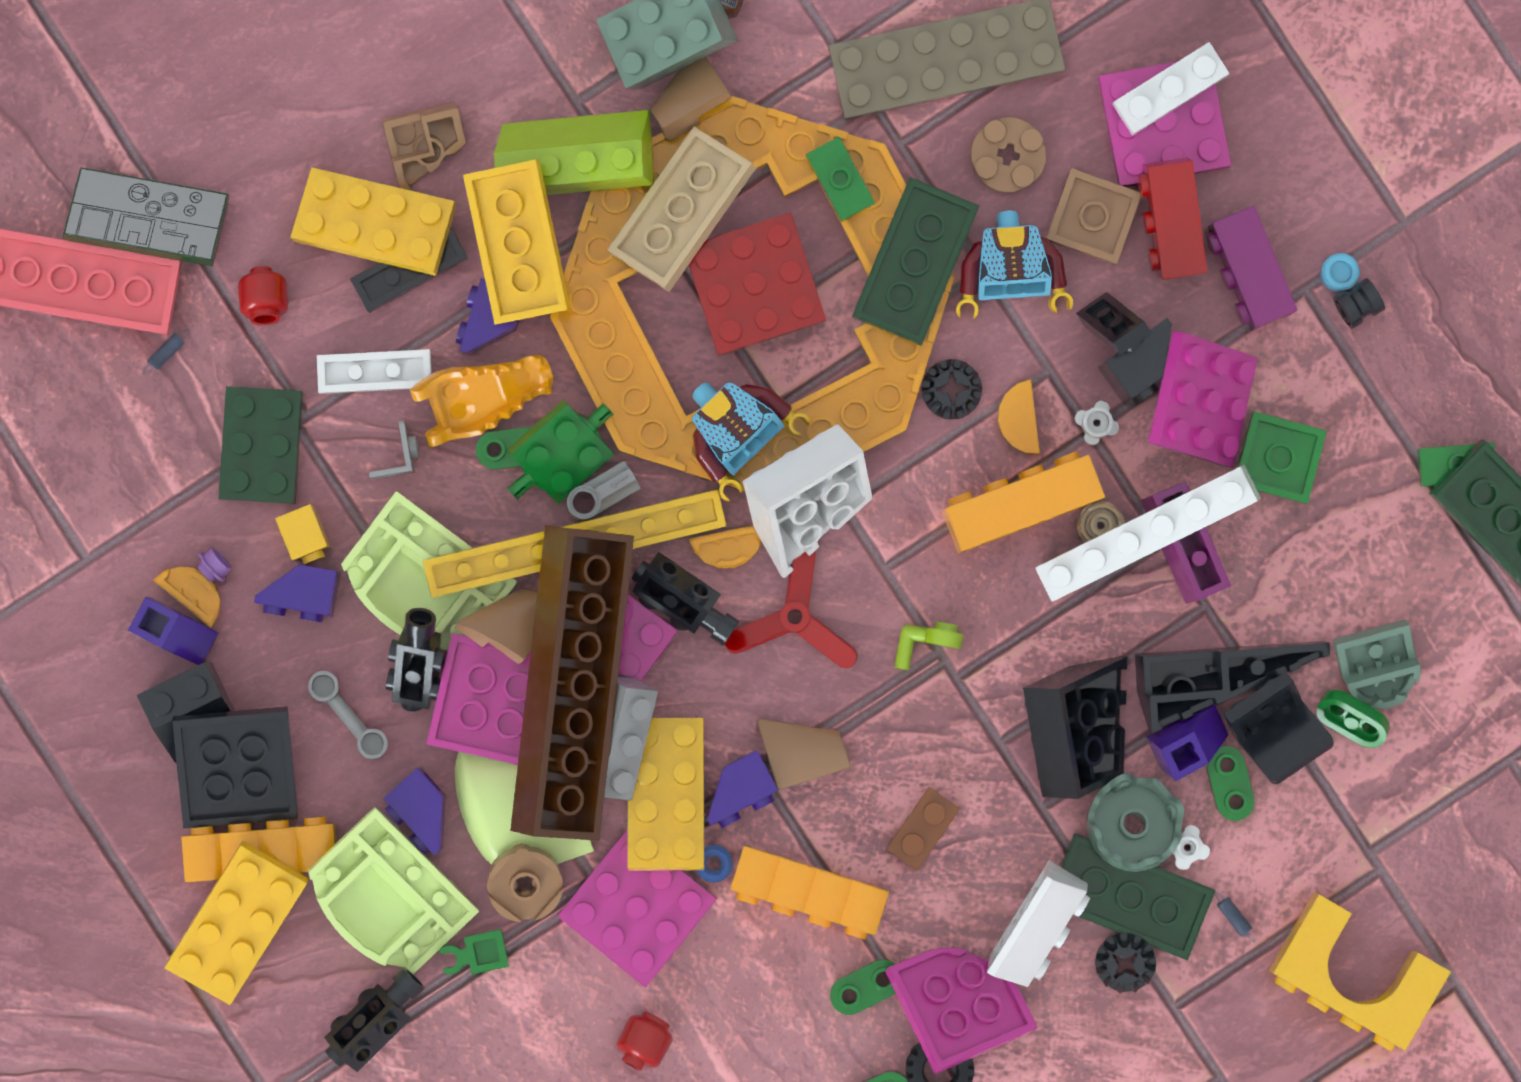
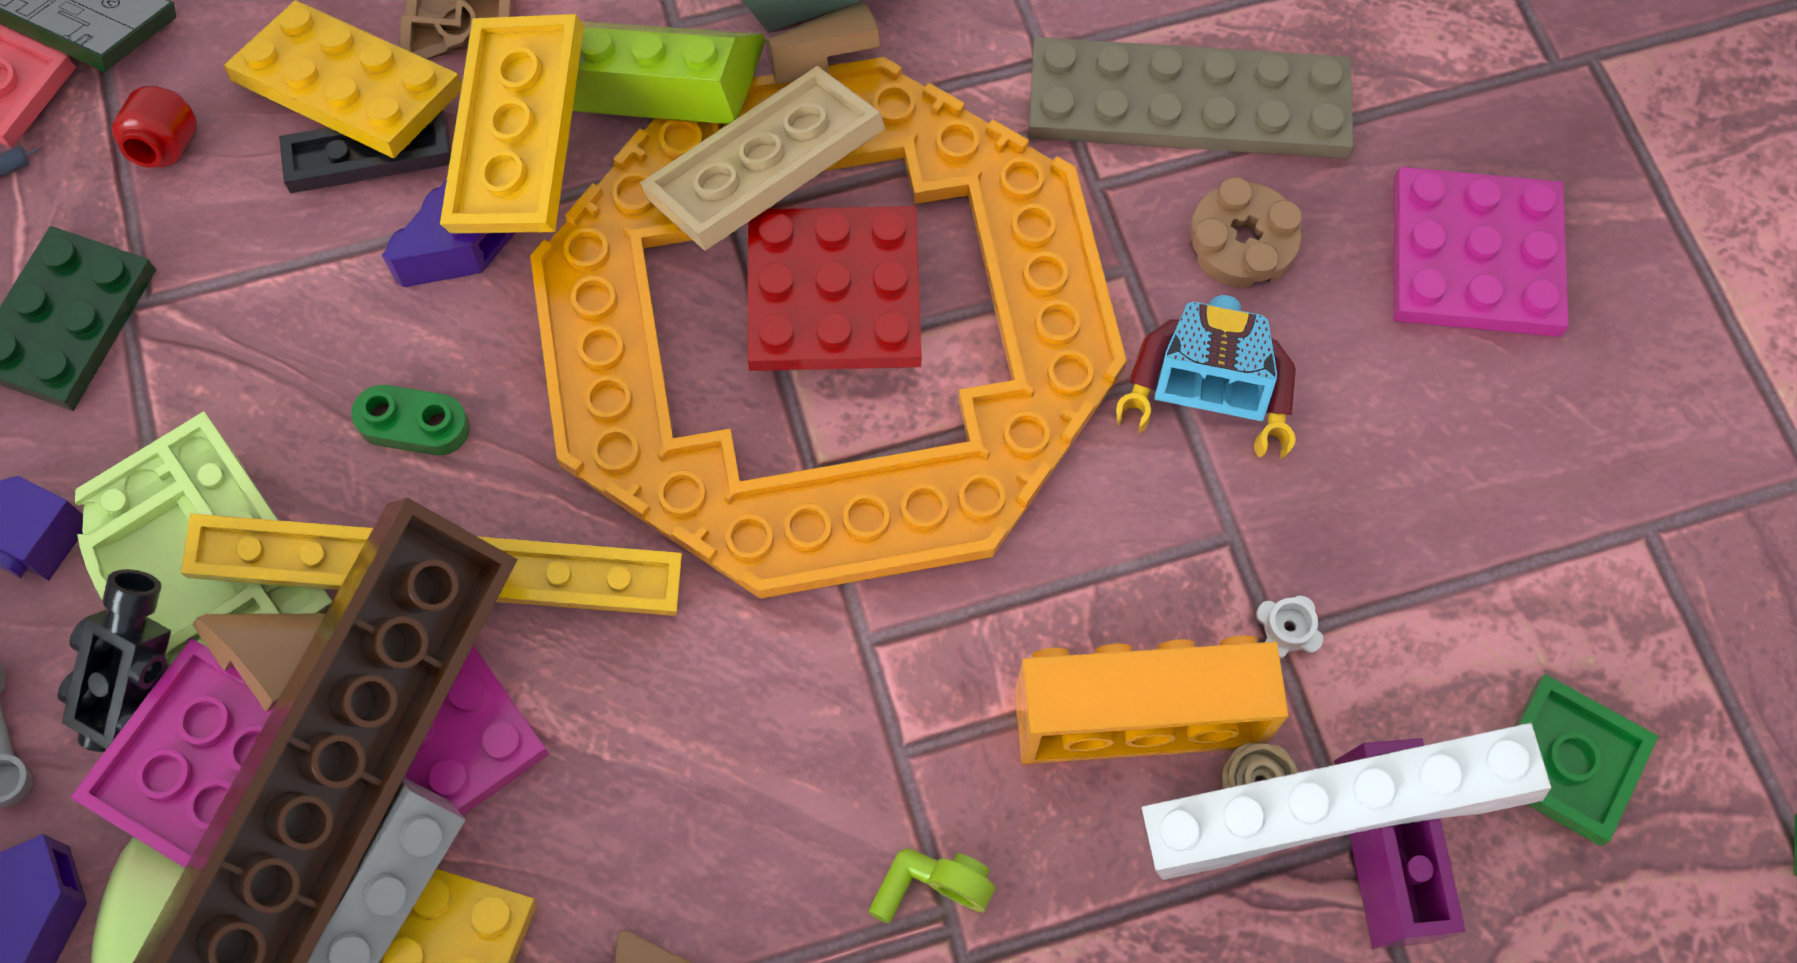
camera: 15 degrees right, 20 degrees down
yellow brick [275,504,331,565] -> none
white plate [317,349,432,394] -> none
light grey bracket [369,420,419,480] -> none
light orange animal [410,354,553,447] -> none
green plate [507,399,614,504] -> none
light grey piece [567,461,641,521] -> none
black brick [631,552,740,646] -> none
light orange tile [689,526,761,569] -> none
torso [692,382,810,501] -> none
red piece [725,551,858,668] -> none
white wedge [743,424,873,578] -> none
green plate [806,137,875,222] -> none
dark green tile [852,177,979,346] -> none
black gear [922,359,982,420] -> none
light orange tile [997,379,1040,455] -> none
medium nougat plate [1046,168,1141,265] -> none
black plate [1076,292,1151,355] -> none
black slope [1099,318,1172,405] -> none
white plate [1112,42,1230,136] -> none
red brick [1138,157,1207,280] -> none
dark pink plate [1148,331,1258,468] -> none
magenta brick [1206,206,1298,331] -> none
medium azure tile [1320,253,1360,292] -> none
black wheel [1333,278,1385,329] -> none

